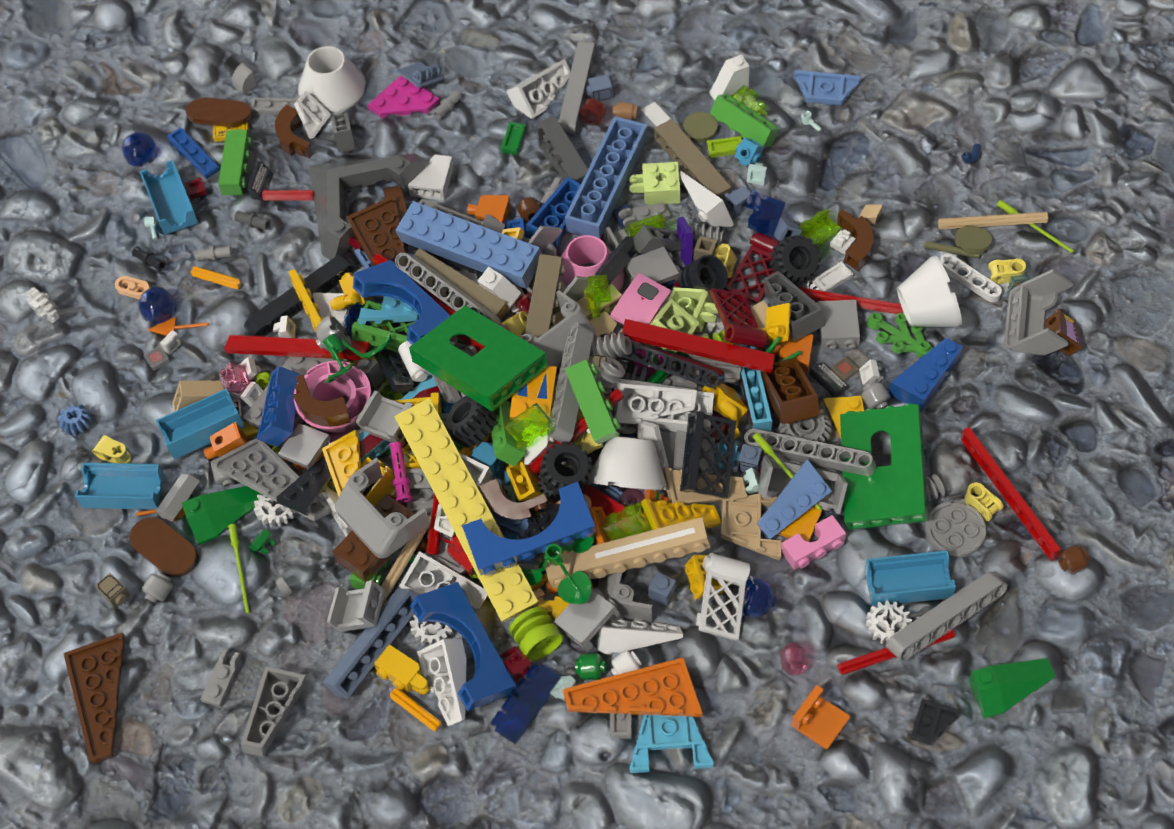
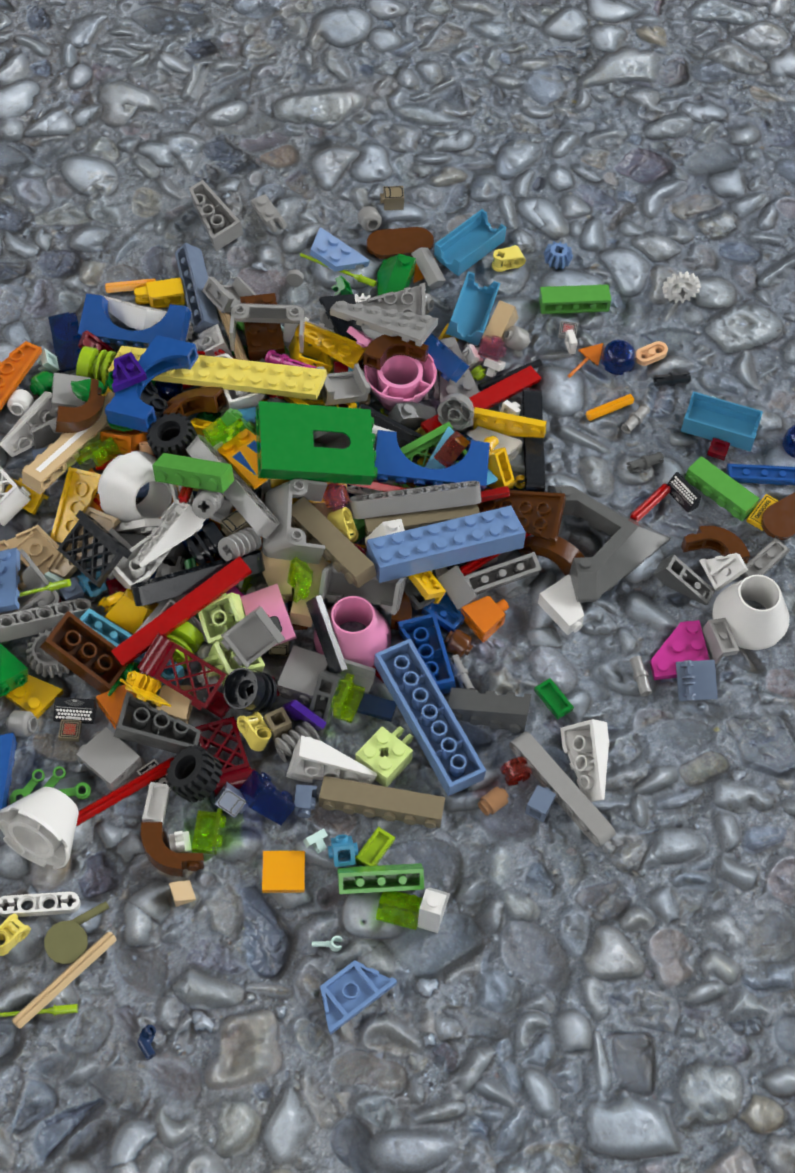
camera: 125 degrees right, 0 degrees up
reddish brown wing [63,632,125,765] -> none
orange torso [204,422,250,460] -> none
green plant [322,332,391,384] -> none
light grey hinge [618,203,670,227] -> none
white sticker [641,102,670,127] -> none
olive tile [683,112,718,143] -> none
white tile [859,359,883,386] -> none
none -> reddish brown arch [55,379,105,433]
none -> dark purple wing [112,352,147,393]
none -> light grey panel [221,606,285,668]
none -> light orange tile [262,851,305,893]
none -> medium blue wing [310,228,370,272]
none -> light grey wing [330,301,438,347]
none -> bright pink plate [347,326,373,348]
none -> clear red slope [434,431,470,468]
none -> black bar [478,359,542,391]
none -> light grey head [504,326,530,351]
none -> bright green brick [539,284,611,314]
none -> light grey panel [702,618,740,664]

